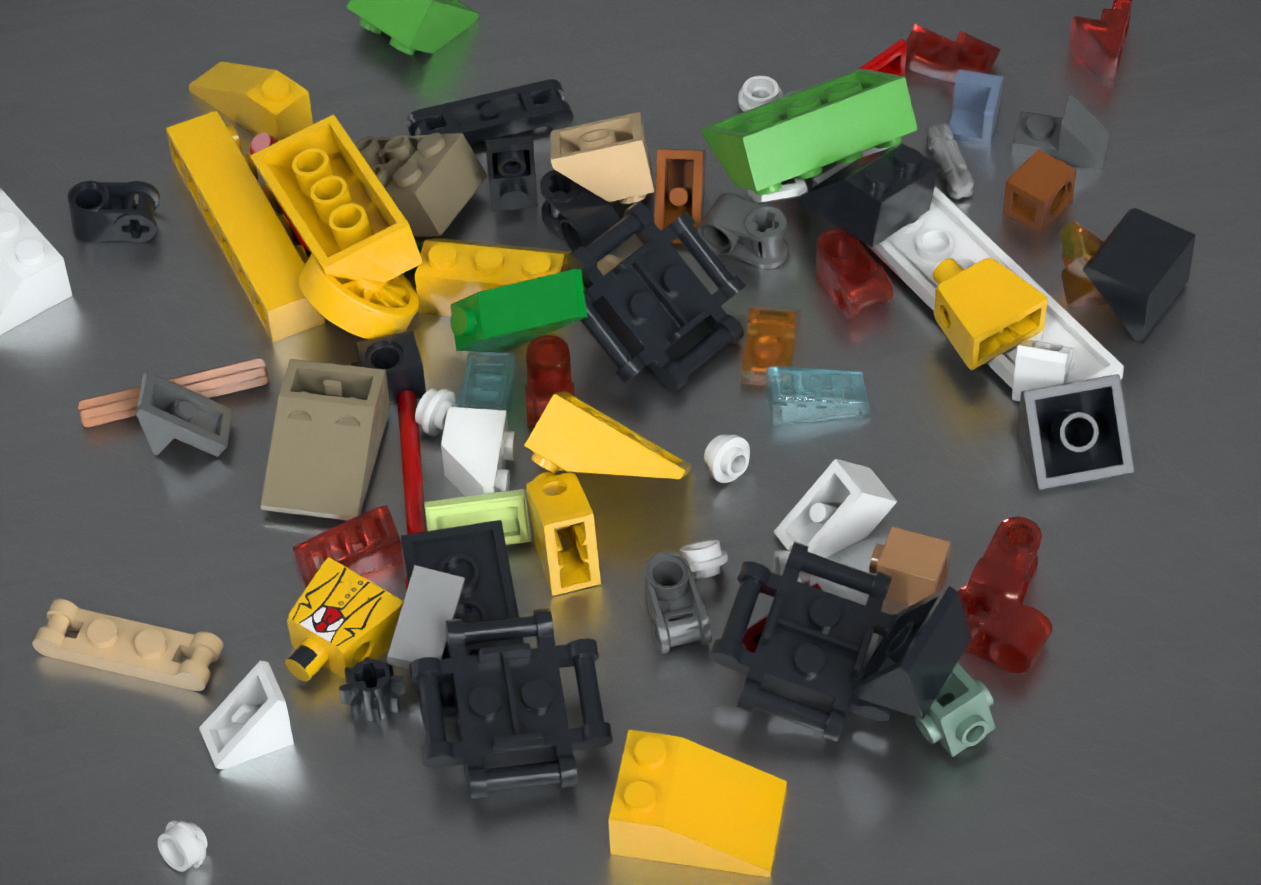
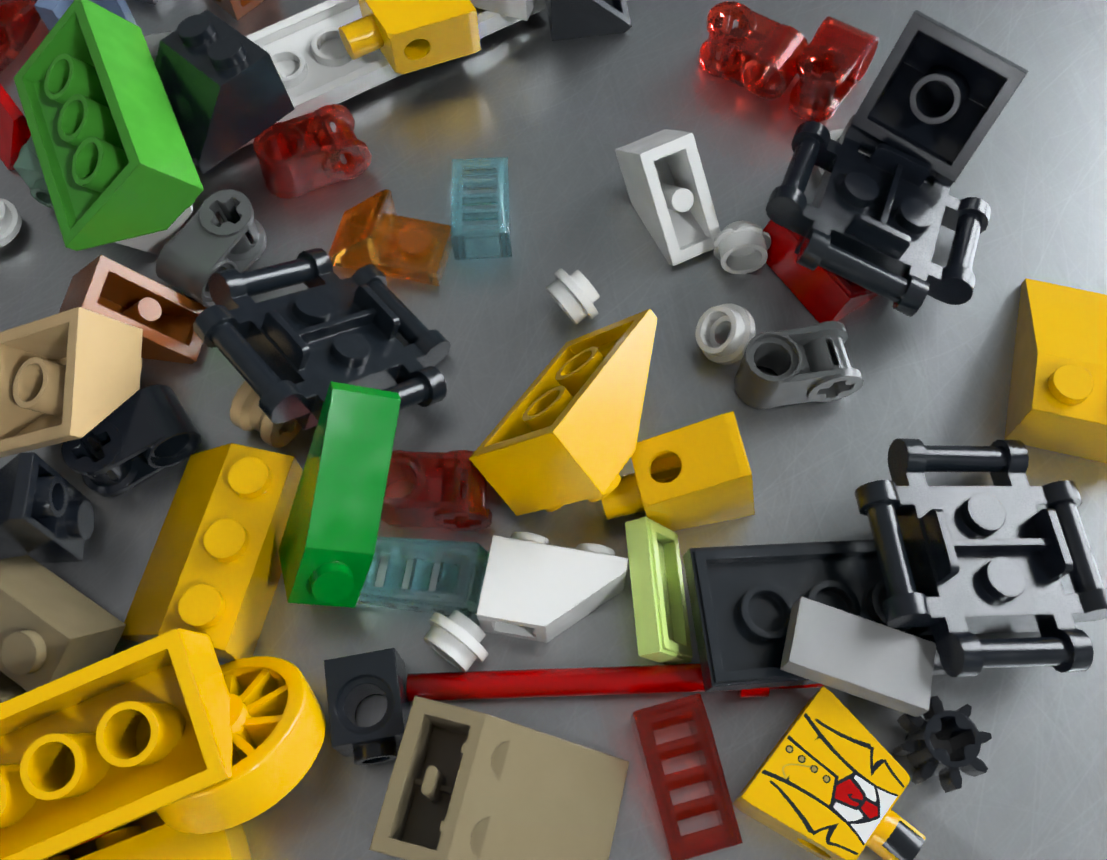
camera: 85 degrees left, 15 degrees up
medium nougat brick [869,526,951,605] -> none

